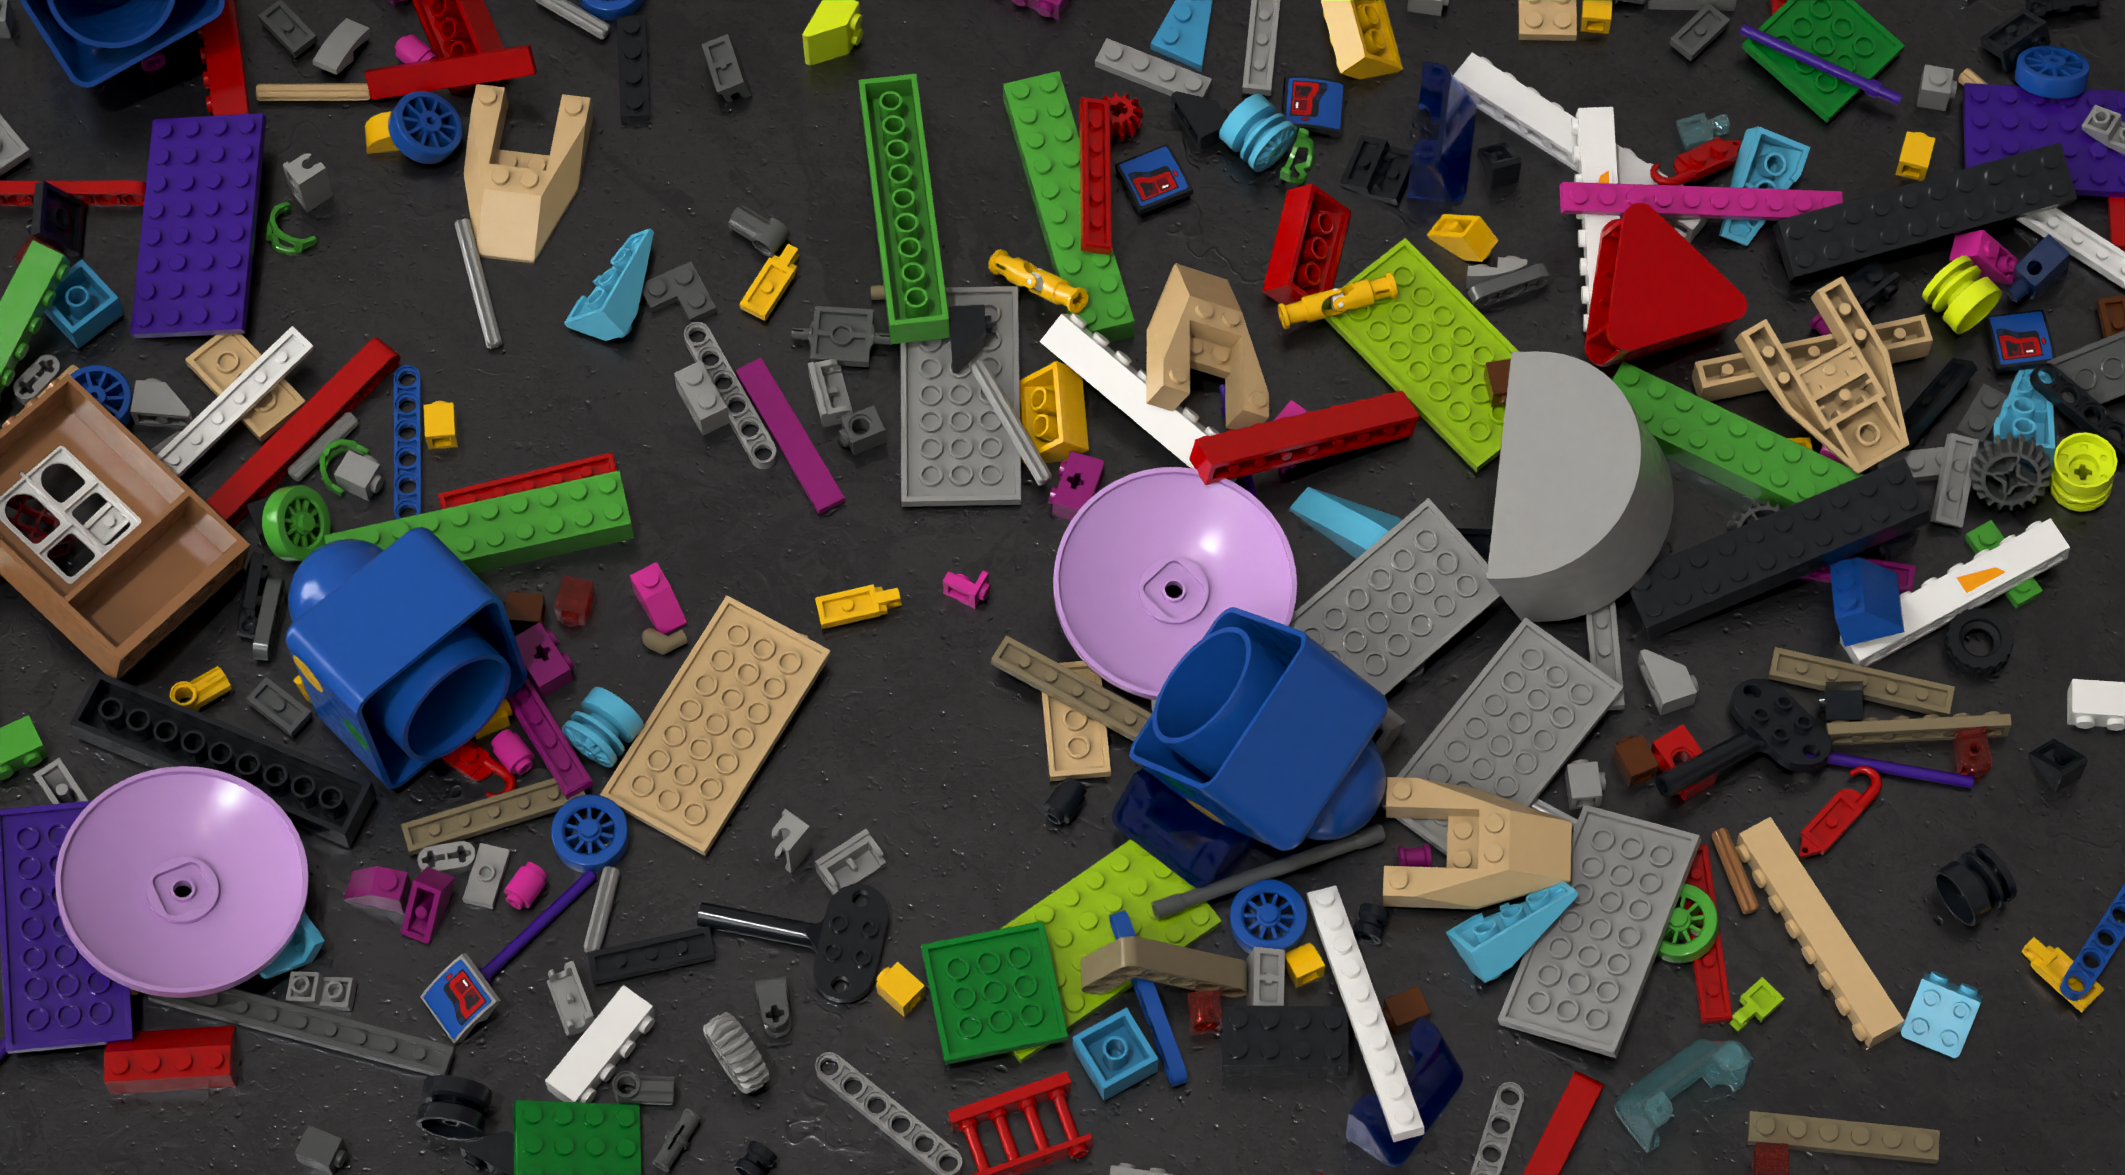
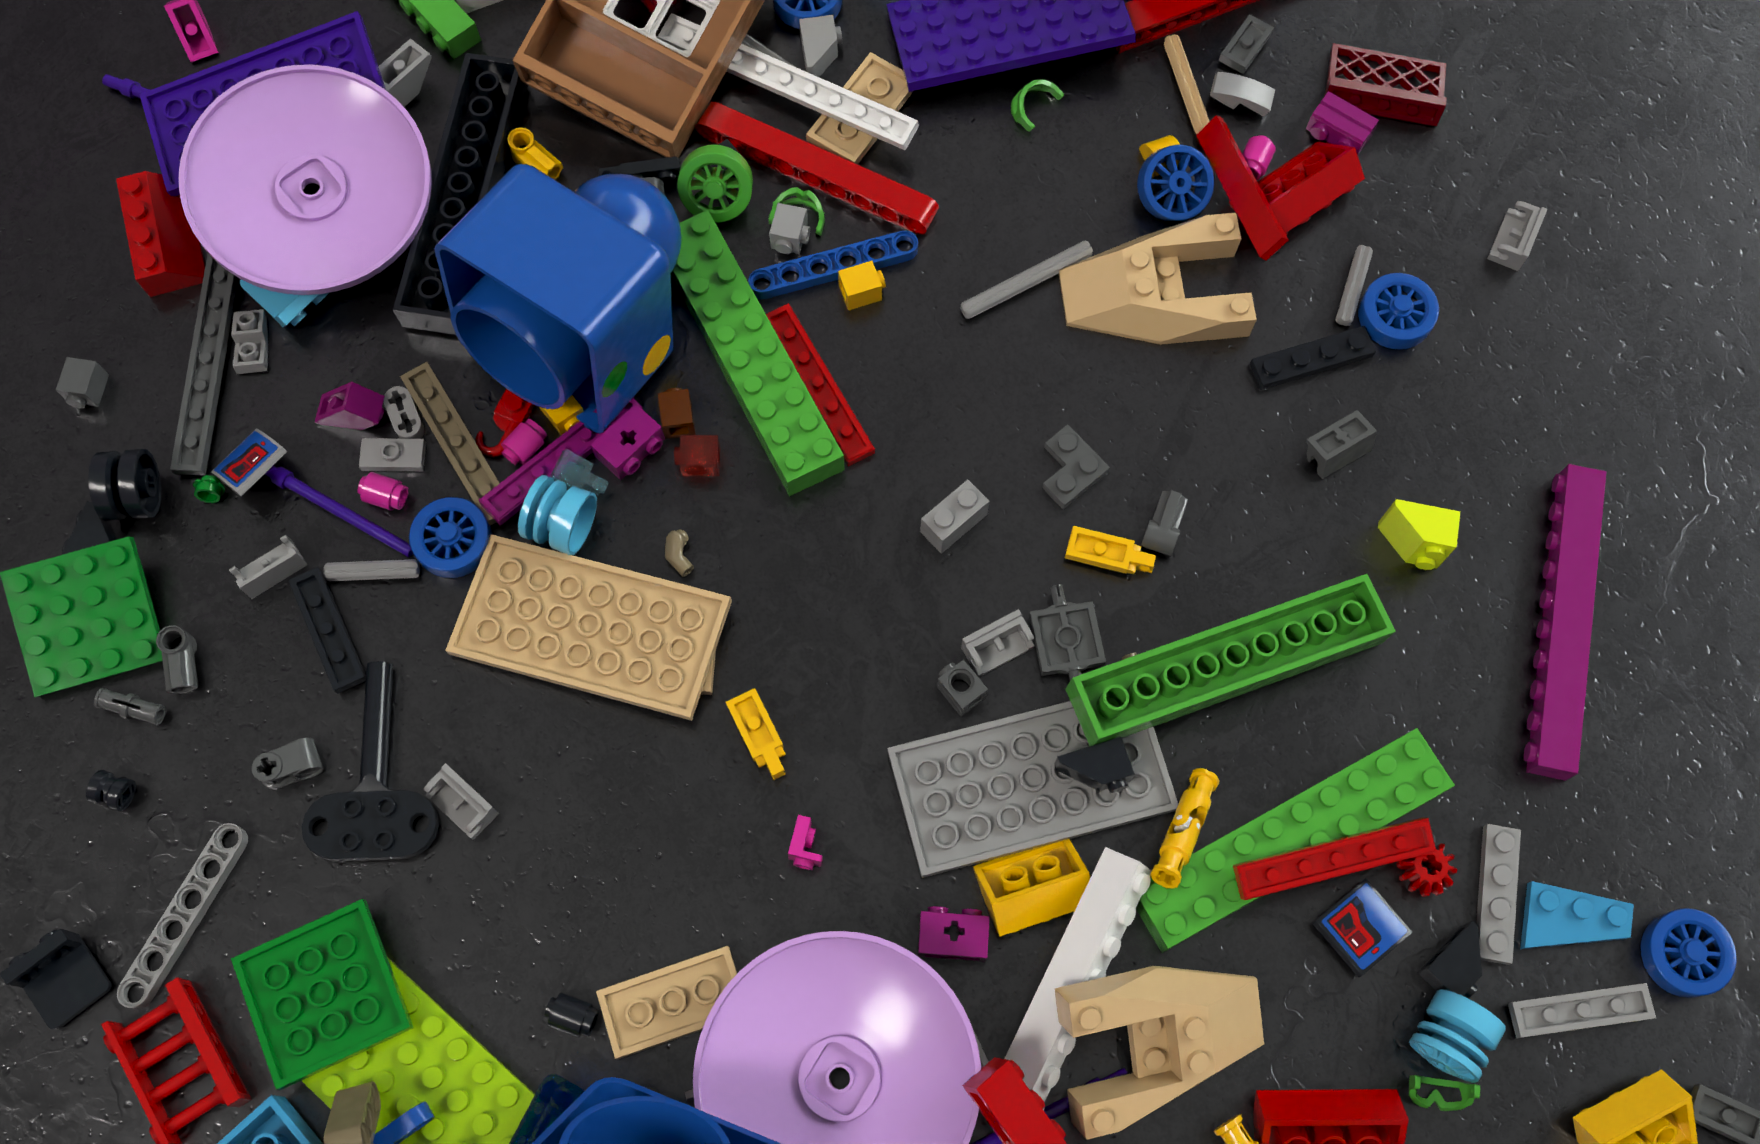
camera: 75 degrees right, 5 degrees up
light grey hinge [283,153,333,212] -> none
light grey axle [287,412,358,482] -> none
magenta slope [344,866,412,914] -> none
white brick [545,985,655,1103] -> none
medium azure wedge [564,228,654,341] -> none
dark pink slope [630,562,687,635] -> none
light grey beam [684,322,777,469] -> none
light grey gear [703,1012,769,1094] -> none
magenta tile [735,358,845,515] -> none
light grey hinge [772,809,813,874] -> none
yellow brick [876,962,926,1017] -> none
light grey axle [972,360,1052,486] -> none
dark tan plate [991,635,1152,741] -> none
slope [1281,76,1346,138] -> none
none -> green plate [193,475,226,503]
none -> clear light blue plate [550,449,609,496]

